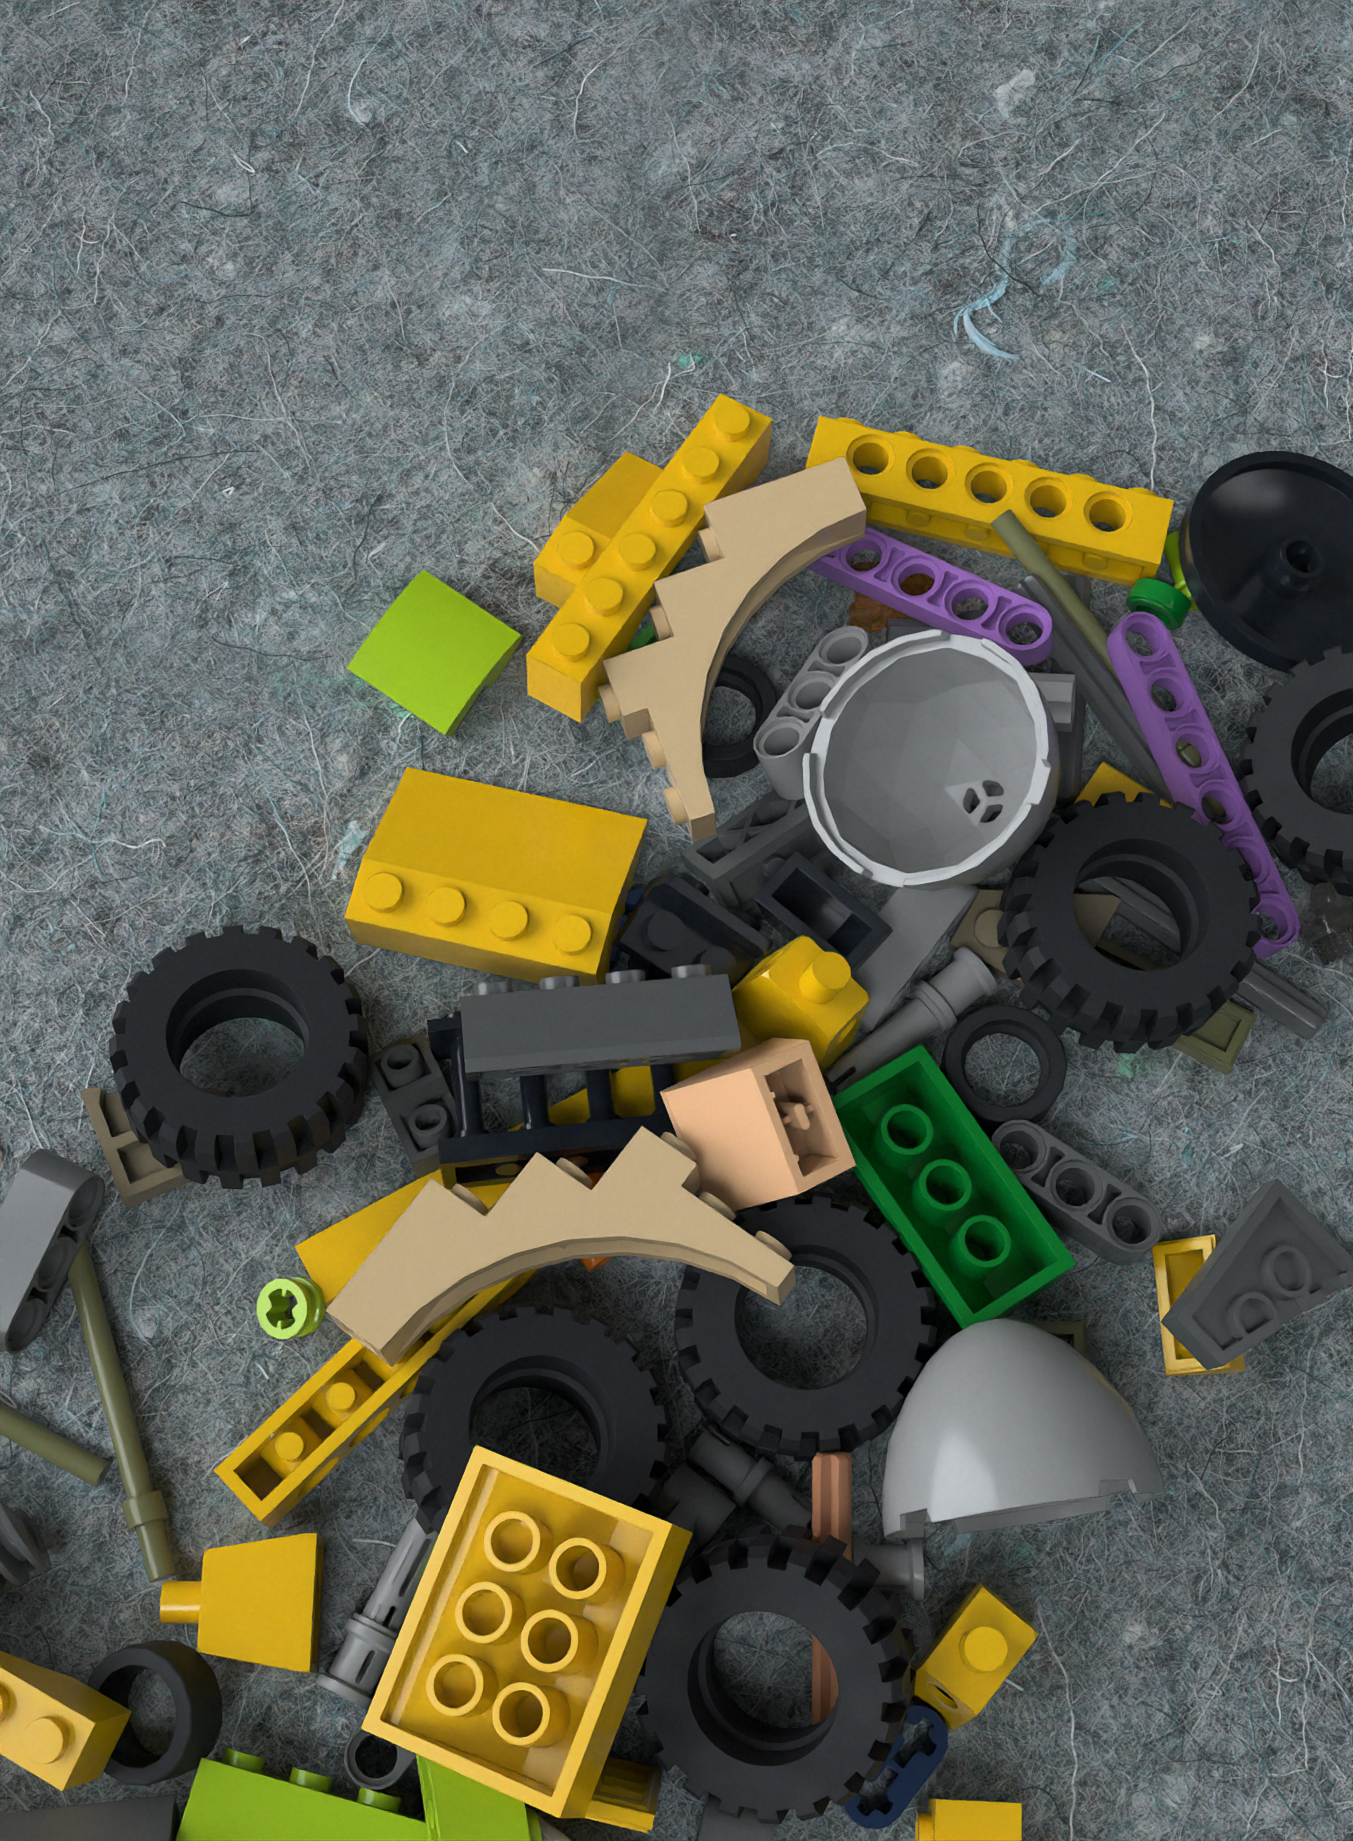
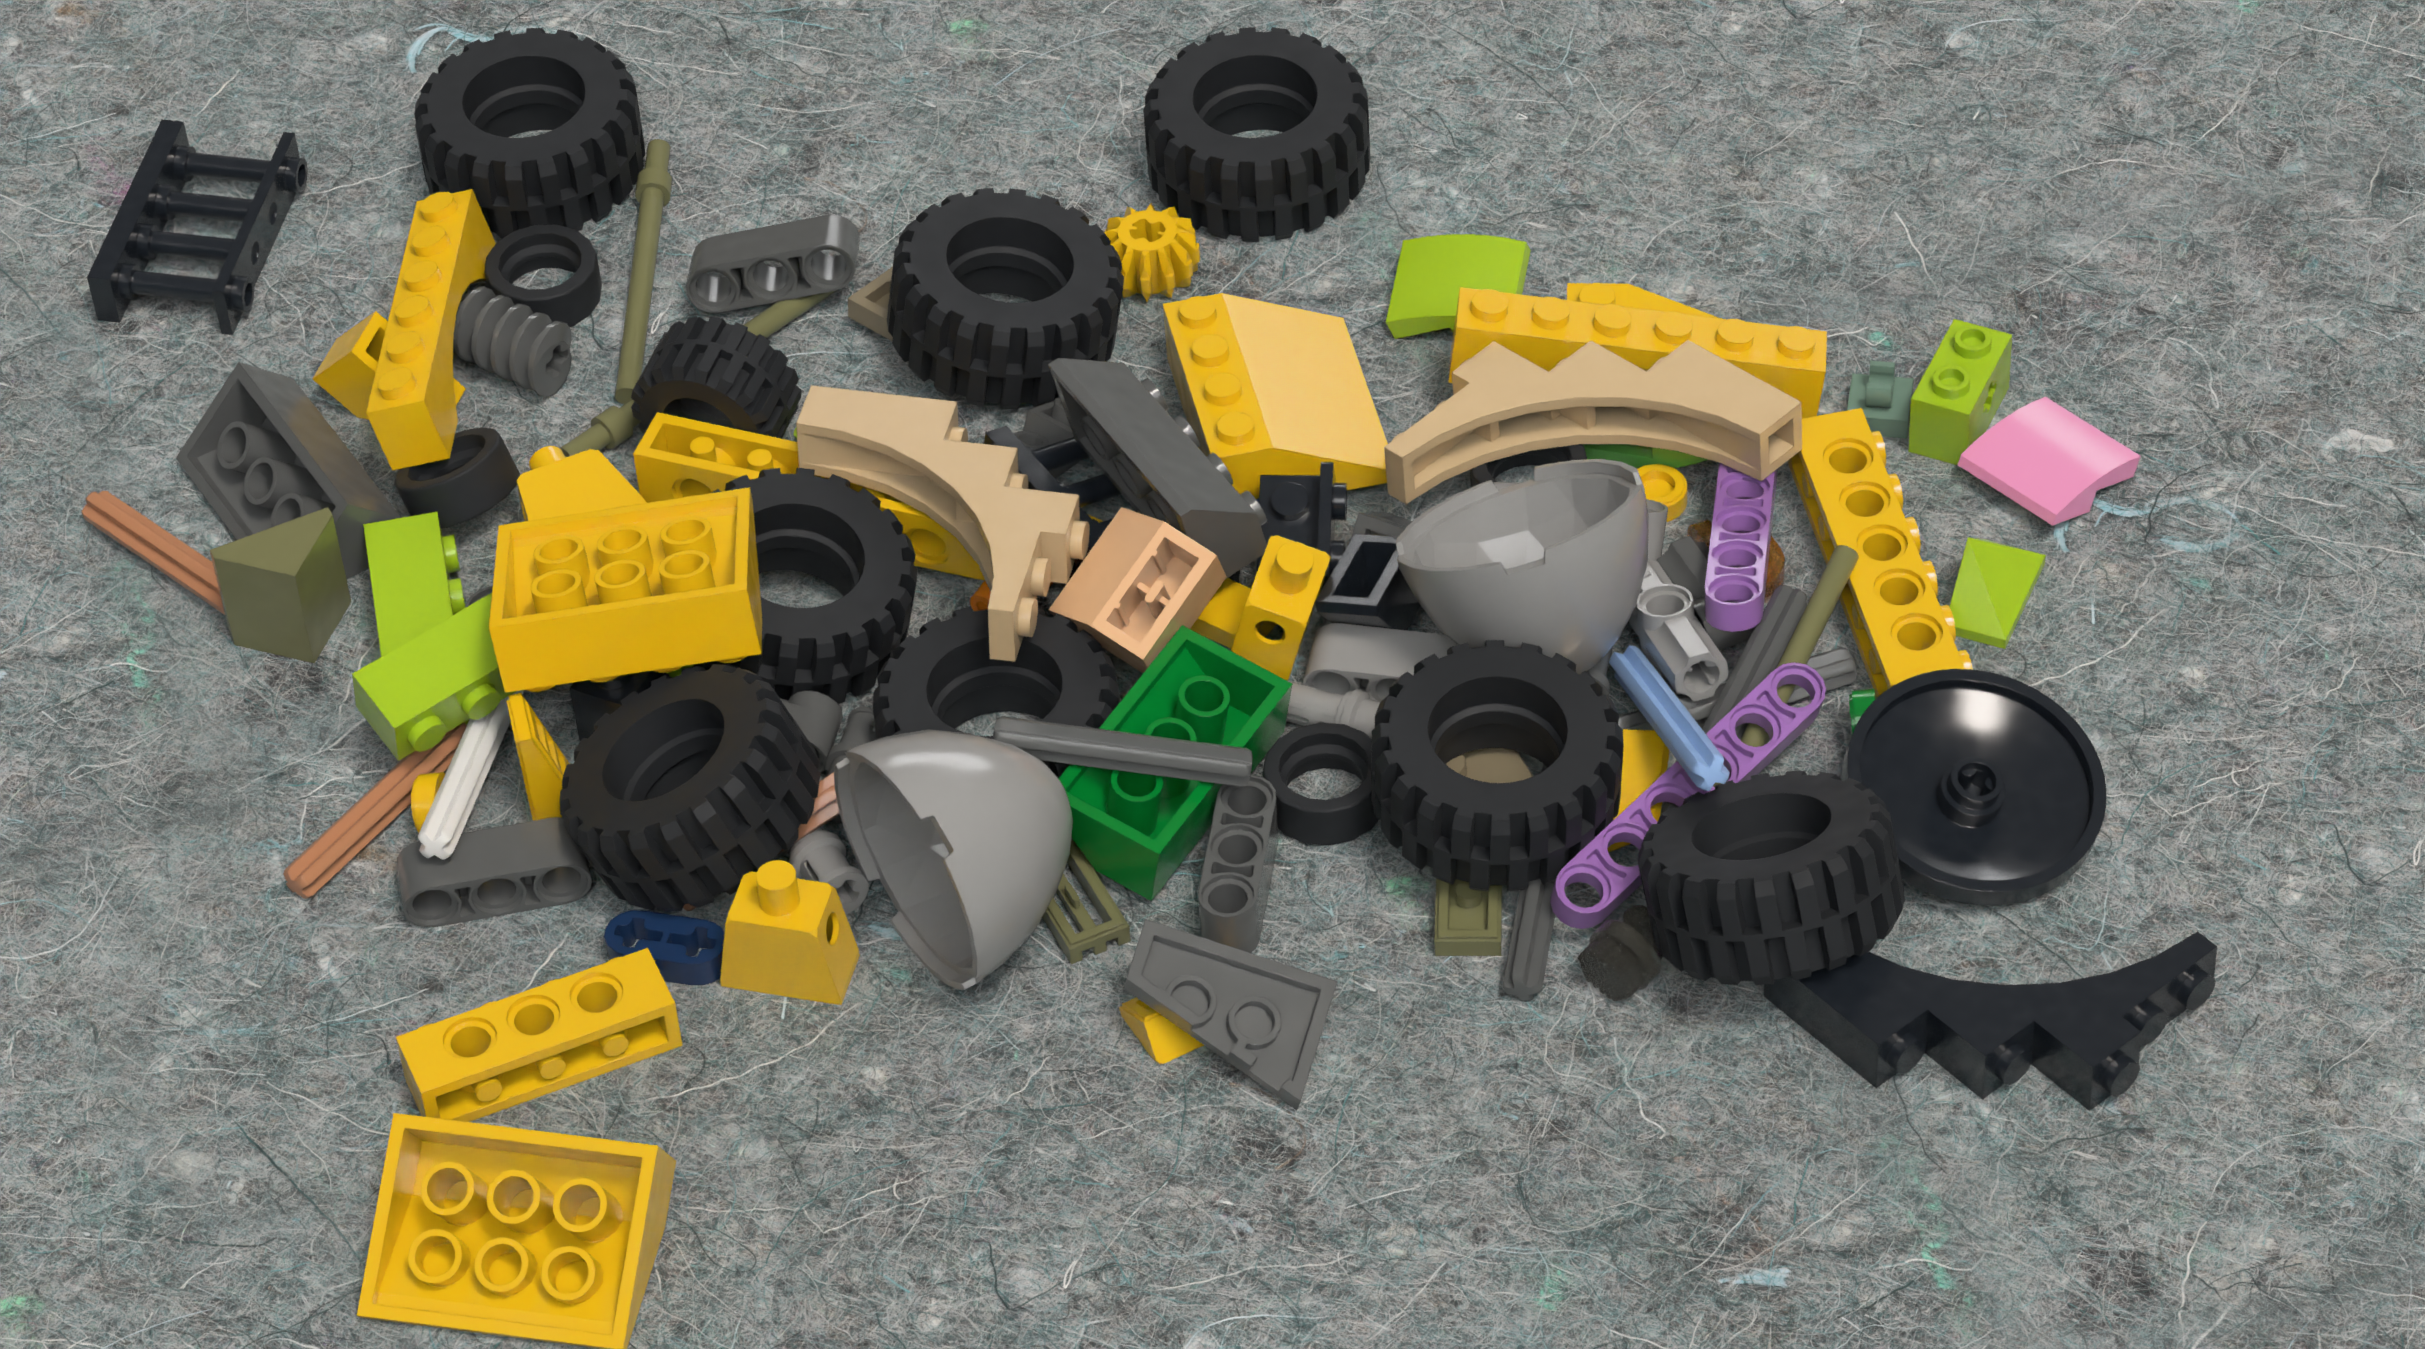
camera: 70 degrees right, 25 degrees down
none -> black tyre [631,316,801,439]
none -> dark grey axle [993,716,1253,787]
none -> yellow gear [1104,203,1200,302]
none -> black tyre [1143,27,1371,242]
none -> light blue axle [1609,645,1730,791]
none -> yellow tile [1637,464,1688,522]
none -> sand green tile [1847,360,1914,439]
none -> lime brick [1908,319,2012,465]
none -> lime slope [1950,537,2046,649]
none -> bright pink slope [1958,397,2141,526]

